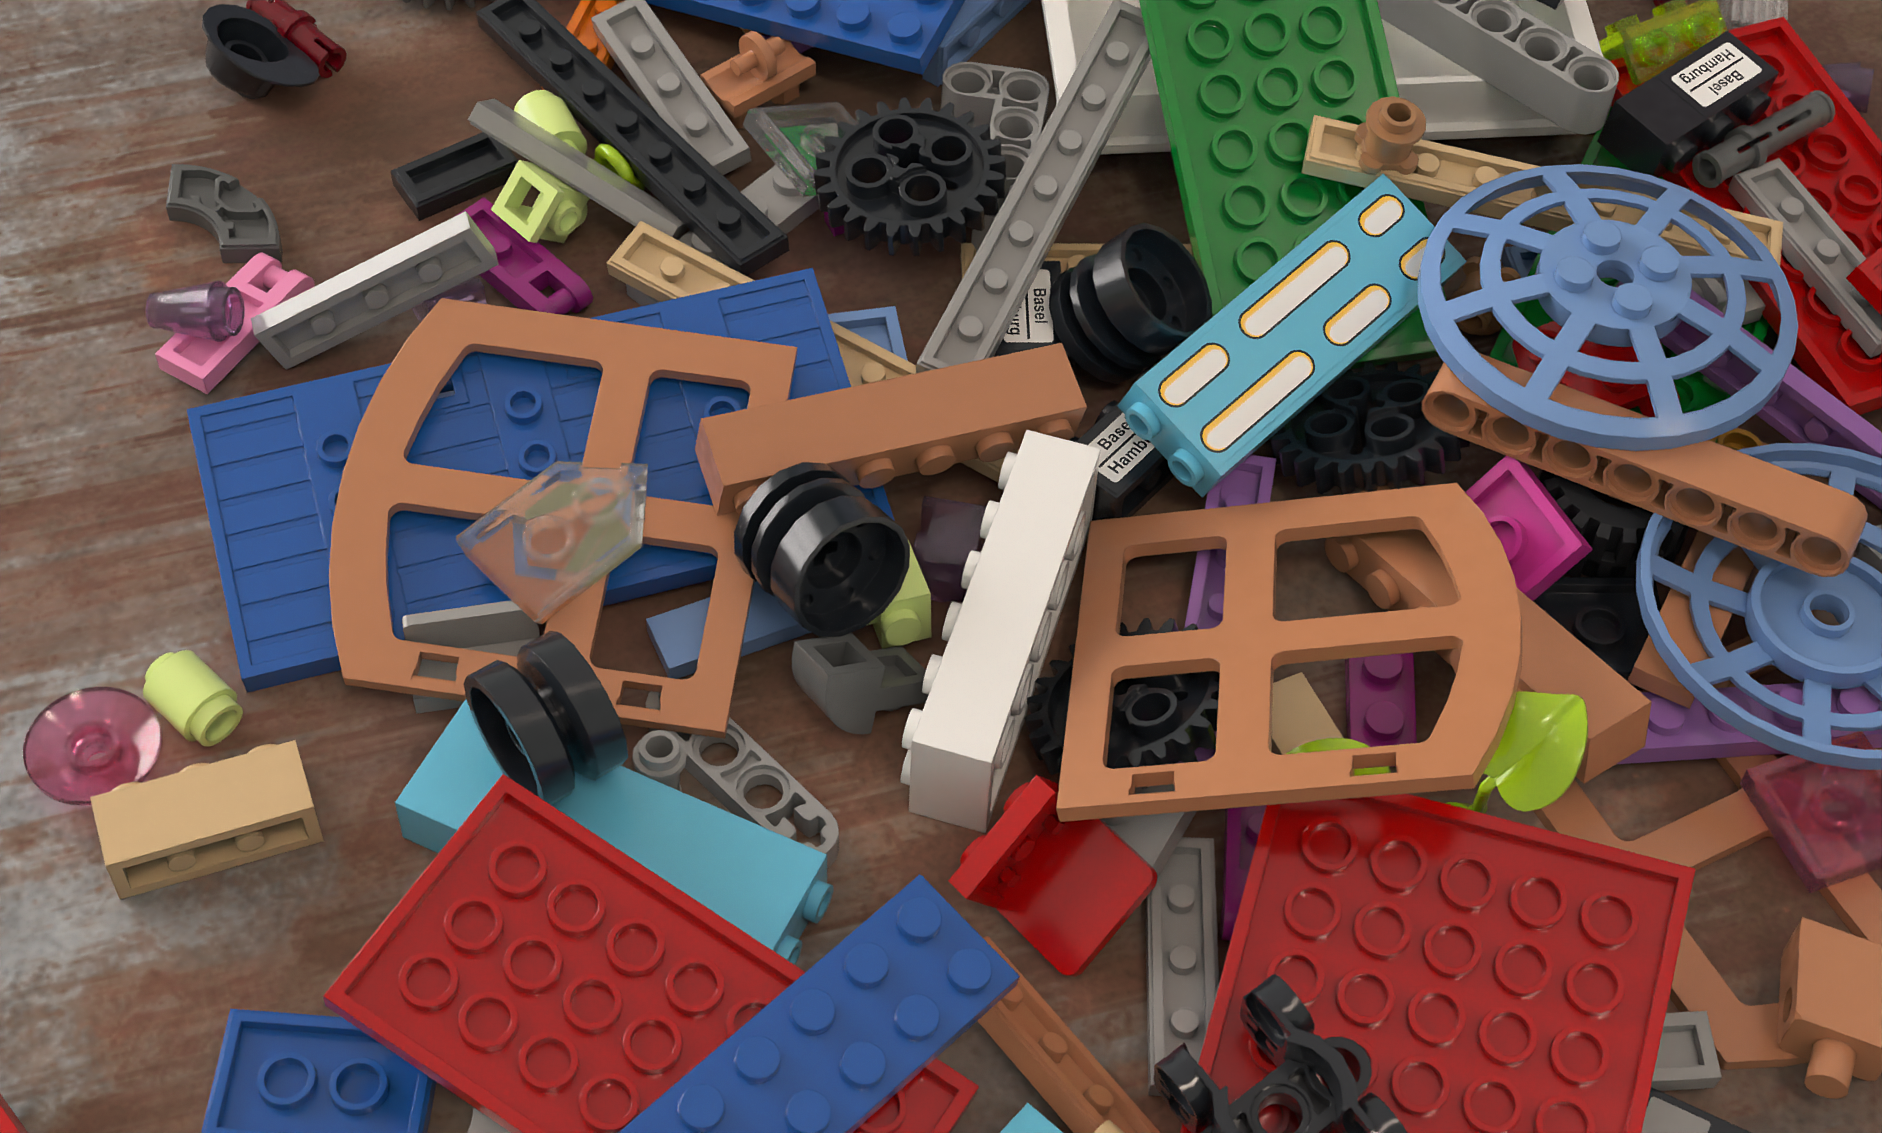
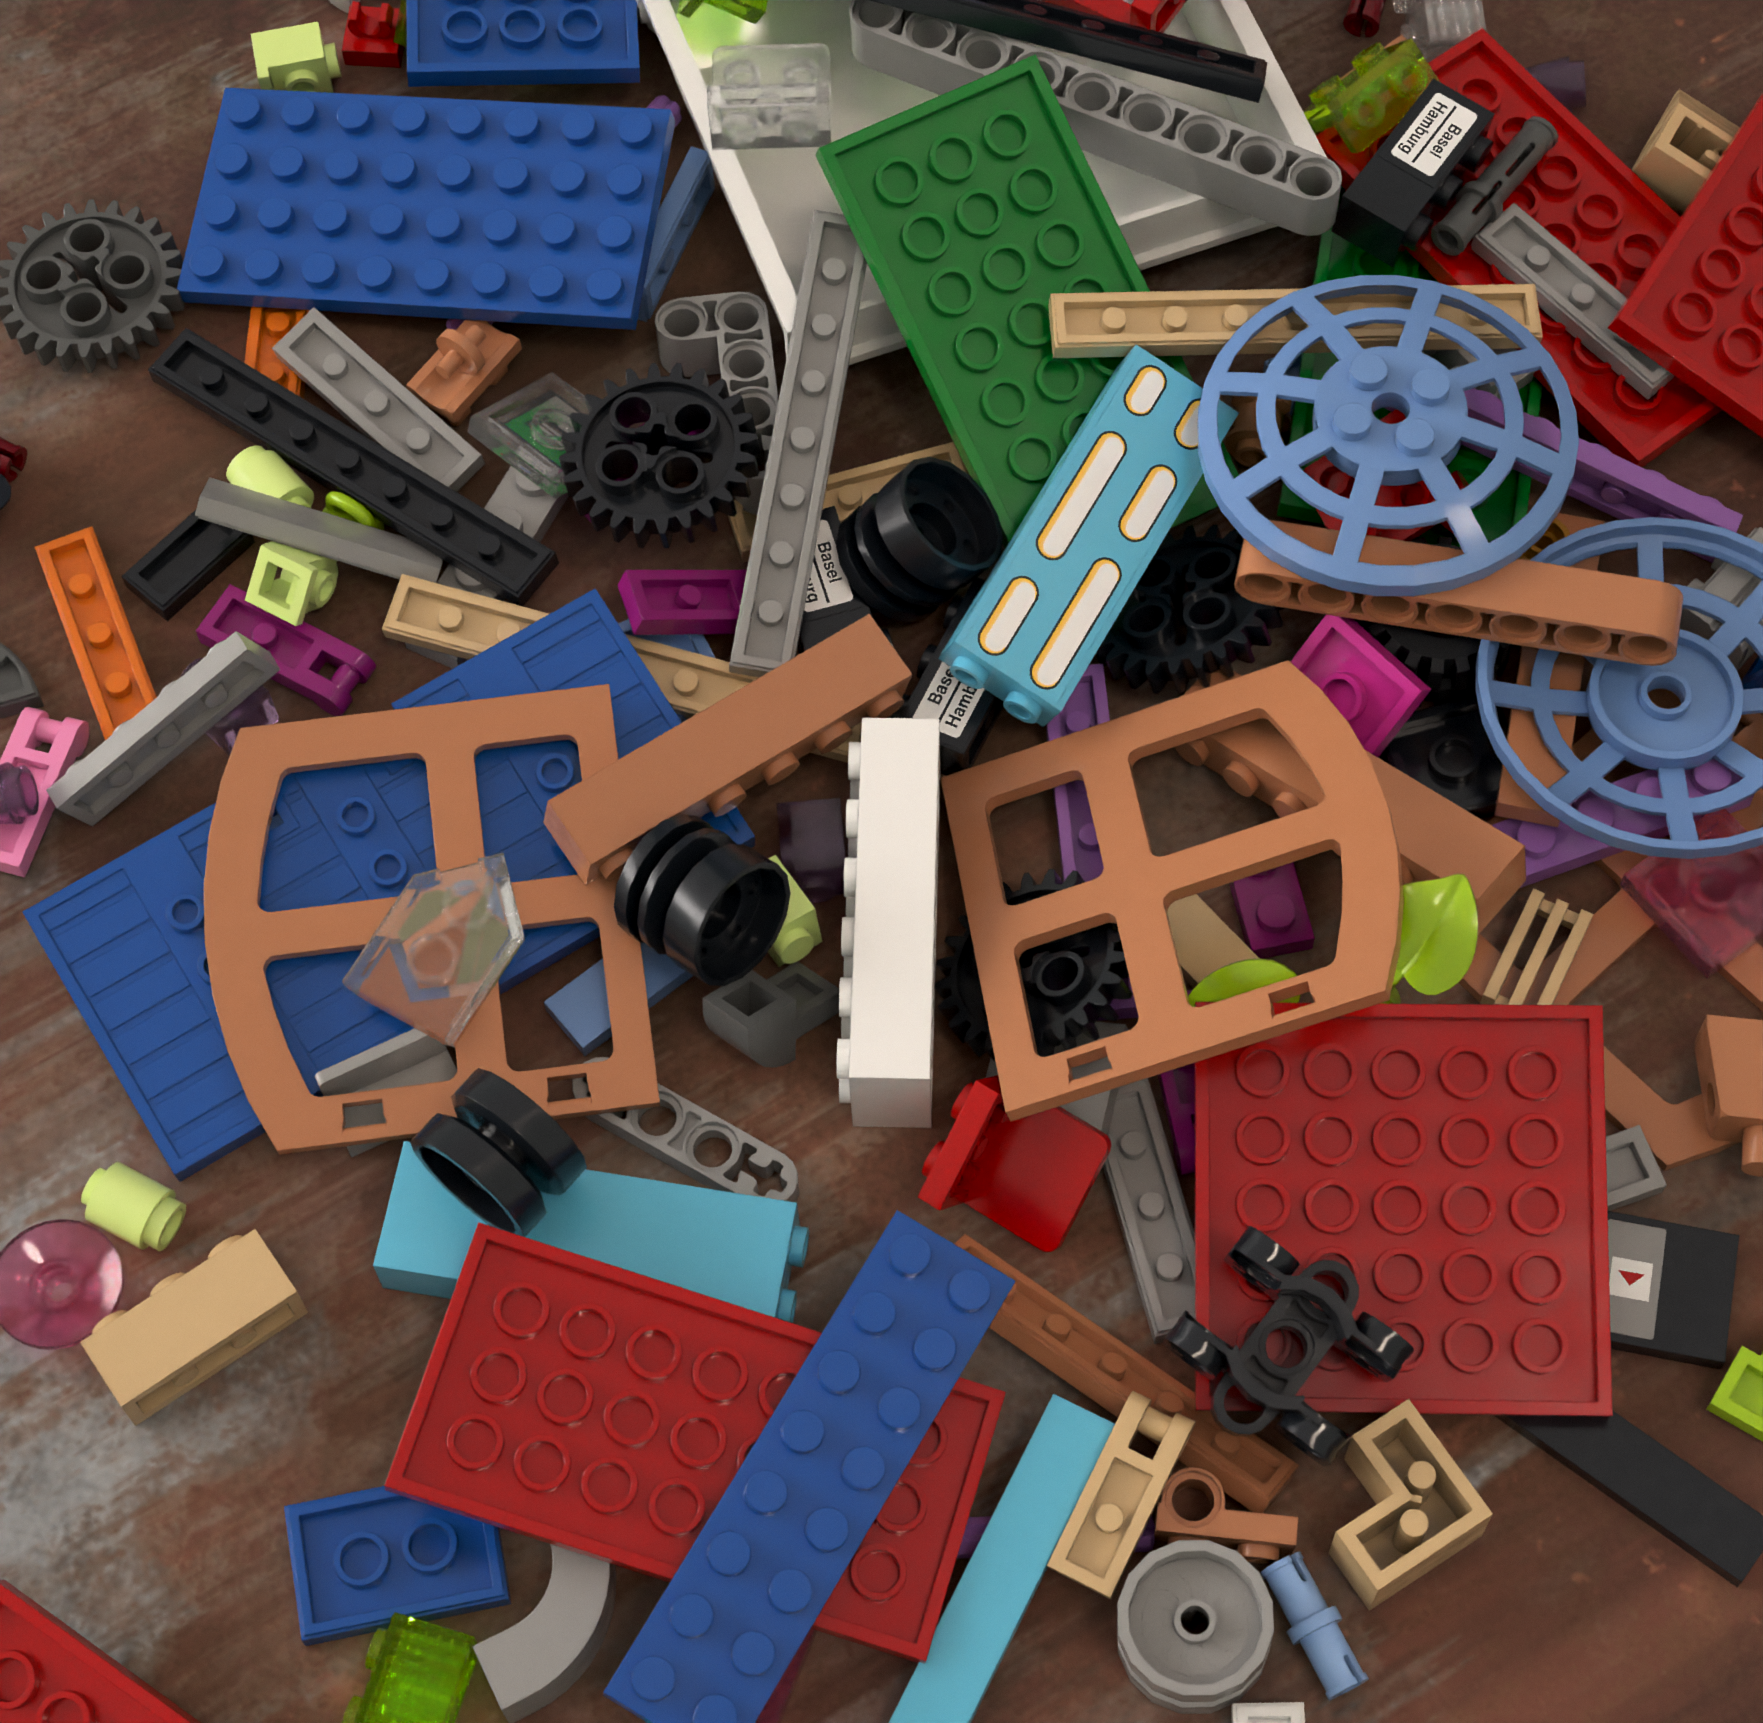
camera: 10 degrees left, 10 degrees up
light grey pin [632,730,687,792] -> none
medium nougat brick [1354,96,1426,175] -> none
none -> orange tile [35,526,157,740]
none -> magenta plate [617,570,747,635]
none -> tan tile [1480,888,1594,1005]

